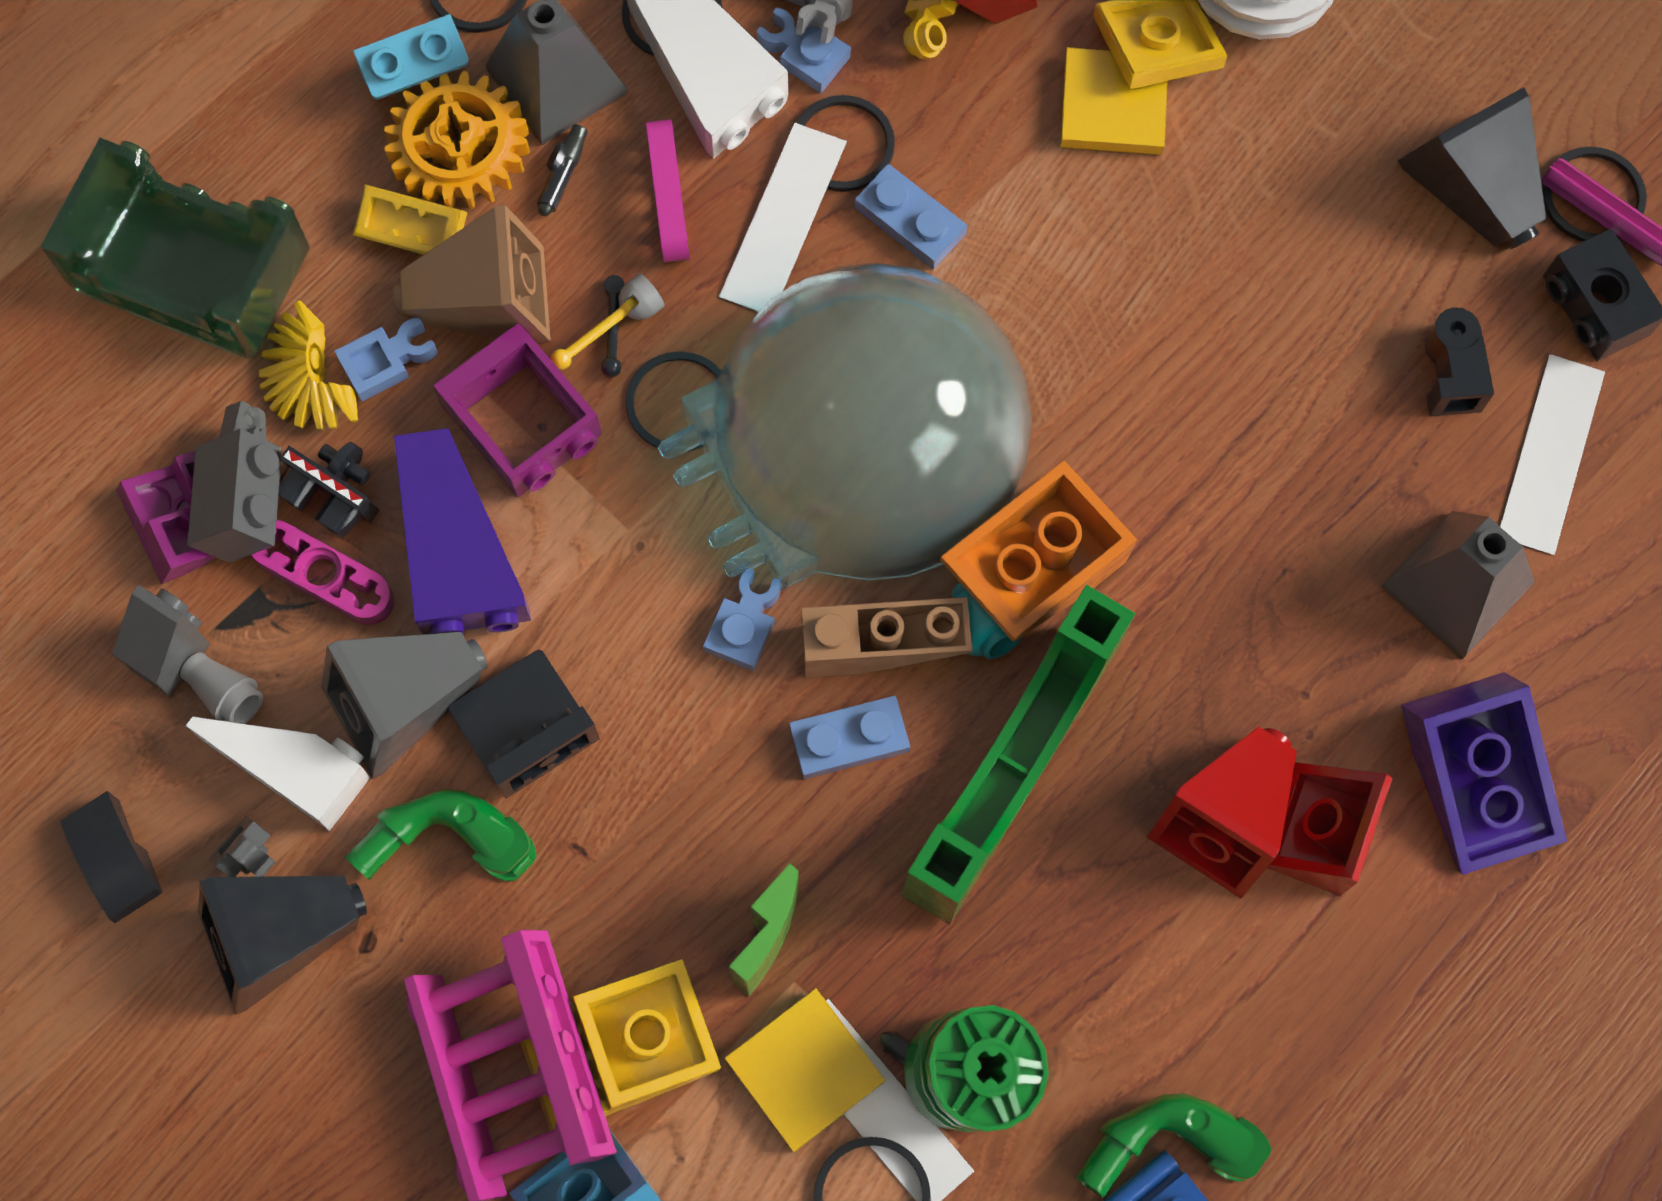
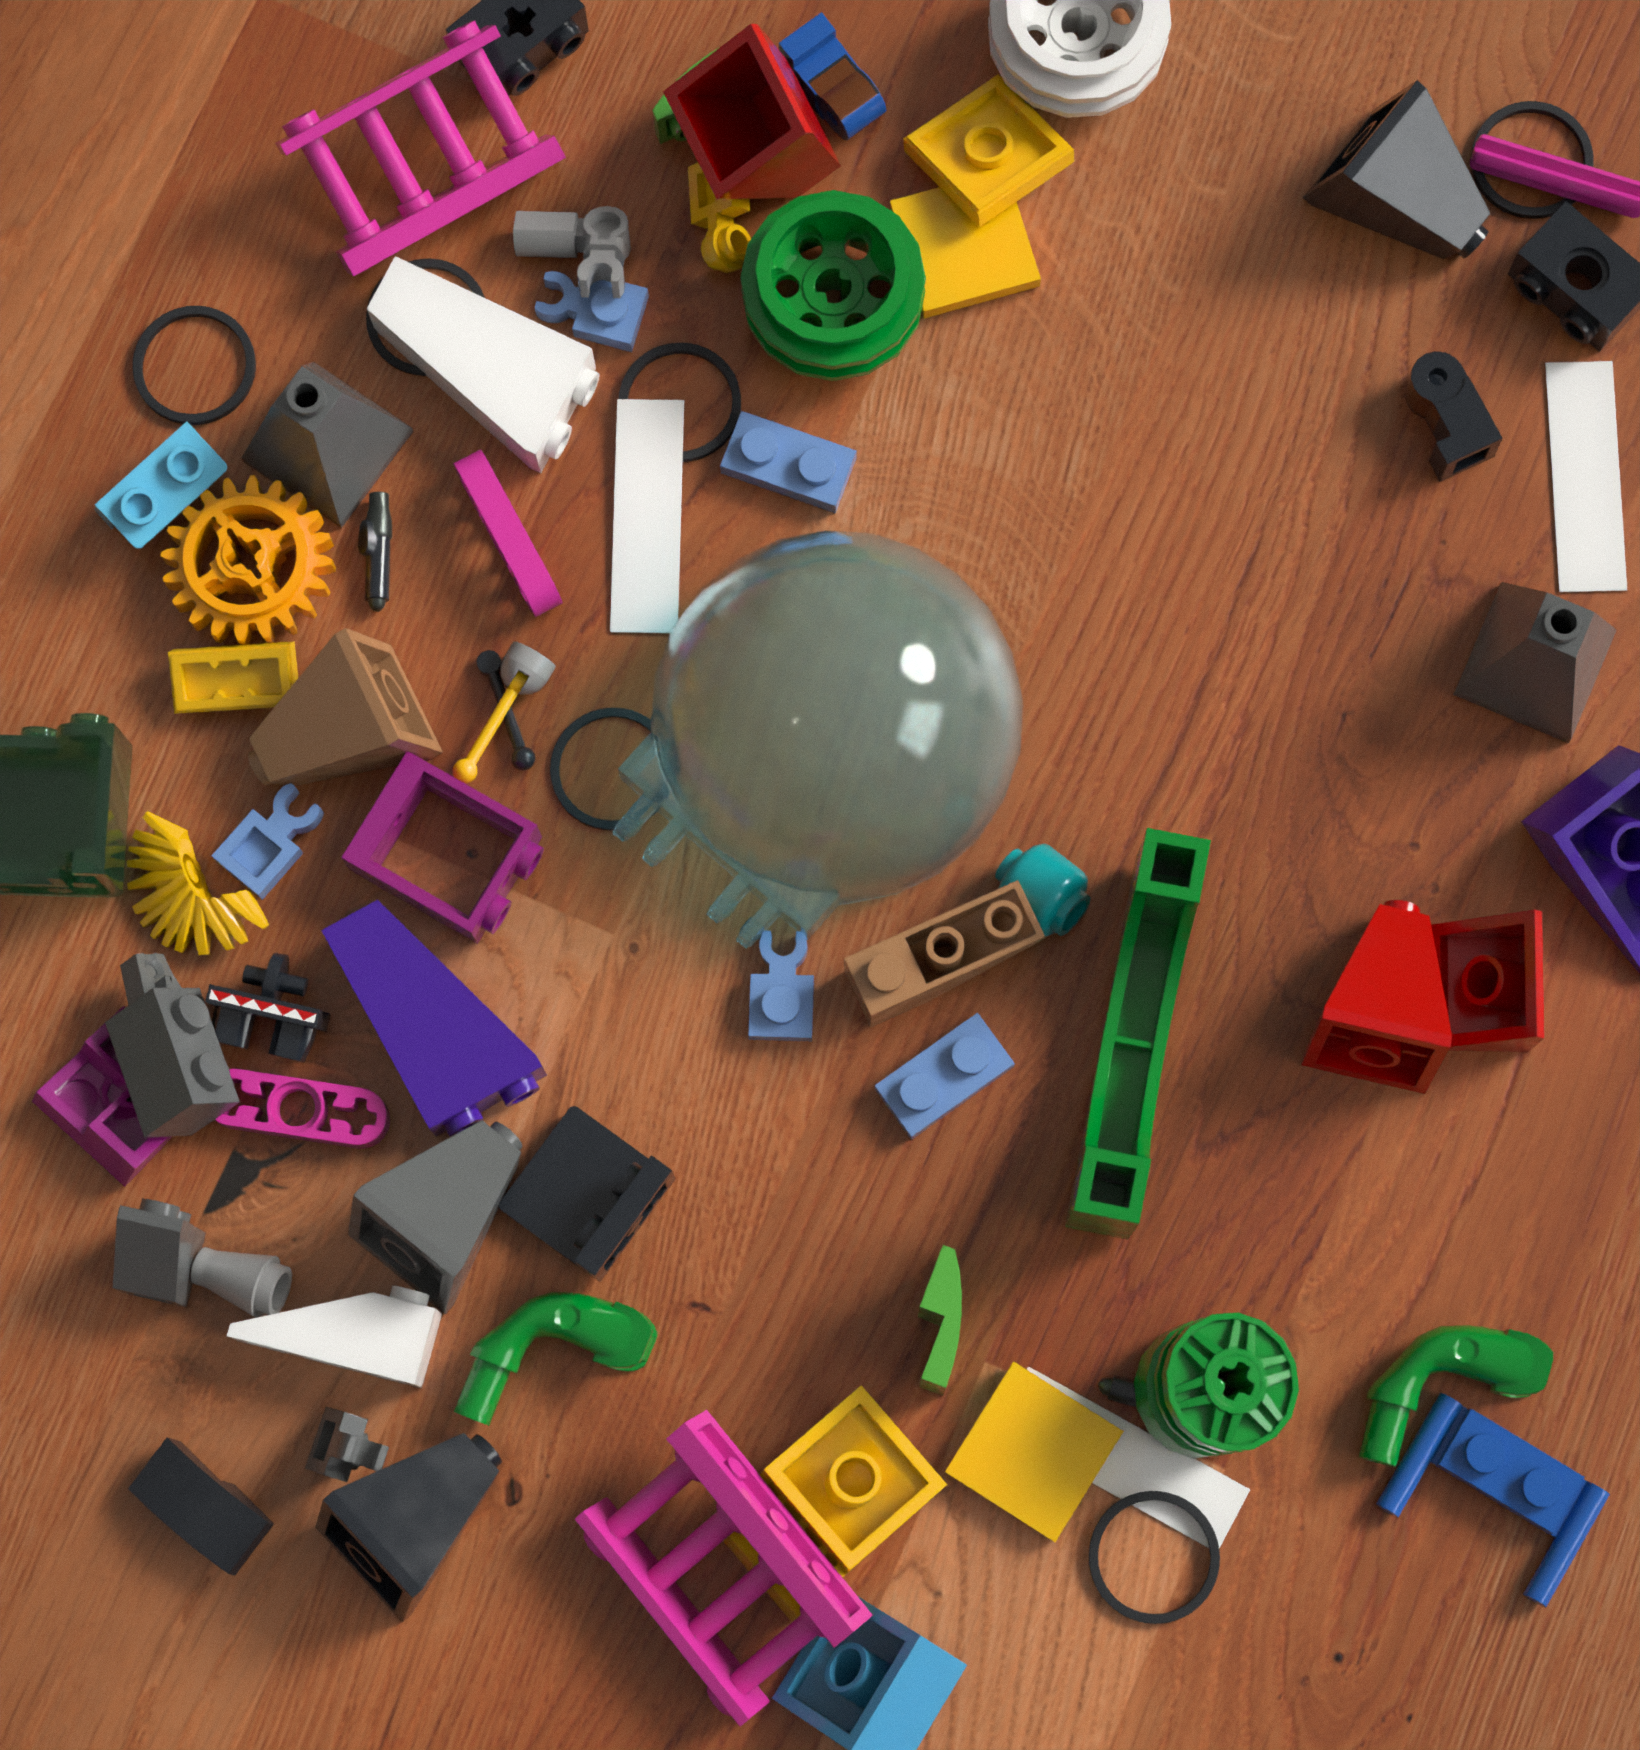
camera: 15 degrees left, 5 degrees up
orange slope [940,460,1137,642] -> none
none -> green wheel [740,190,926,381]

